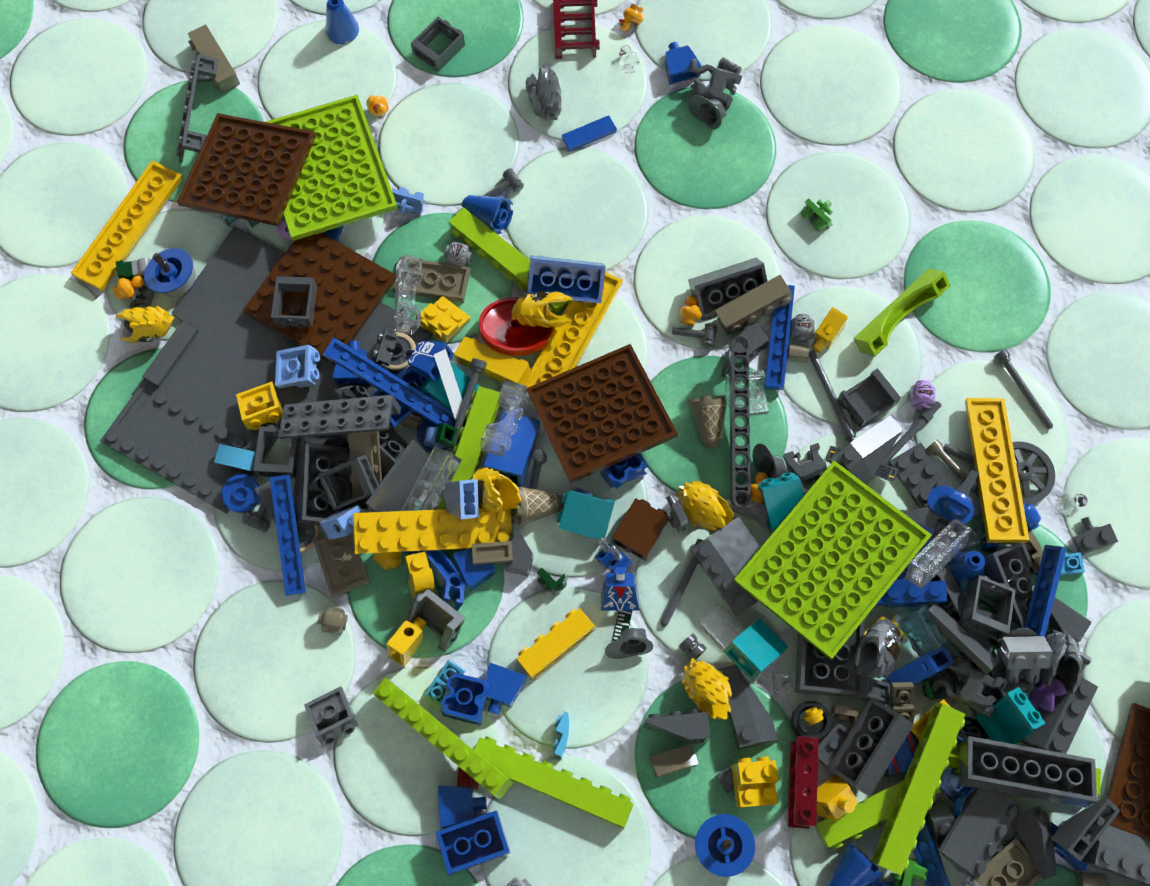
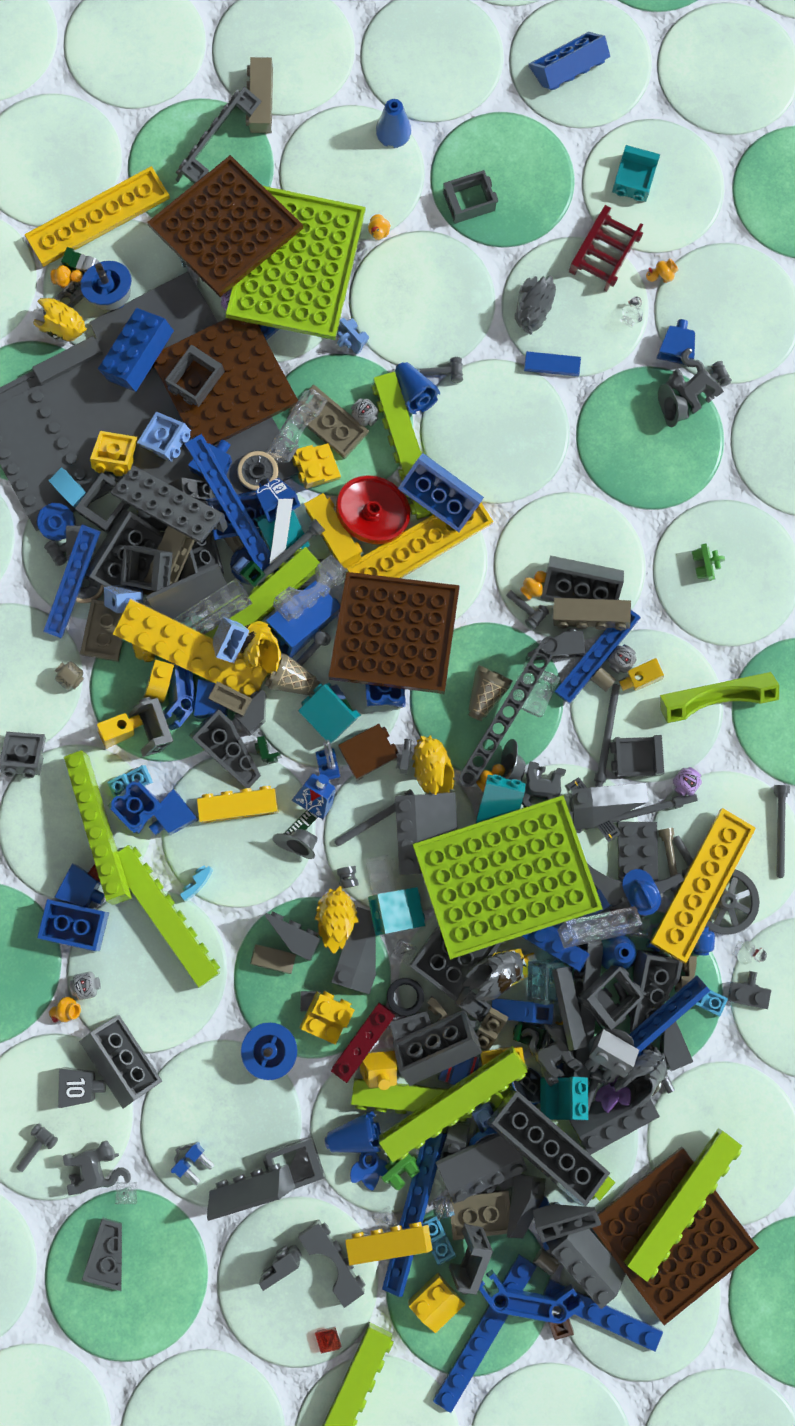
camera: 25 degrees right, 10 degrees up
dark grey hinge [371,327,397,369] -> none
yellow head [512,291,572,328] -> none
yellow plate [803,707,824,725] -> none
none -> blue brick [98,308,174,392]
none -> dark grey wedge [189,709,261,789]

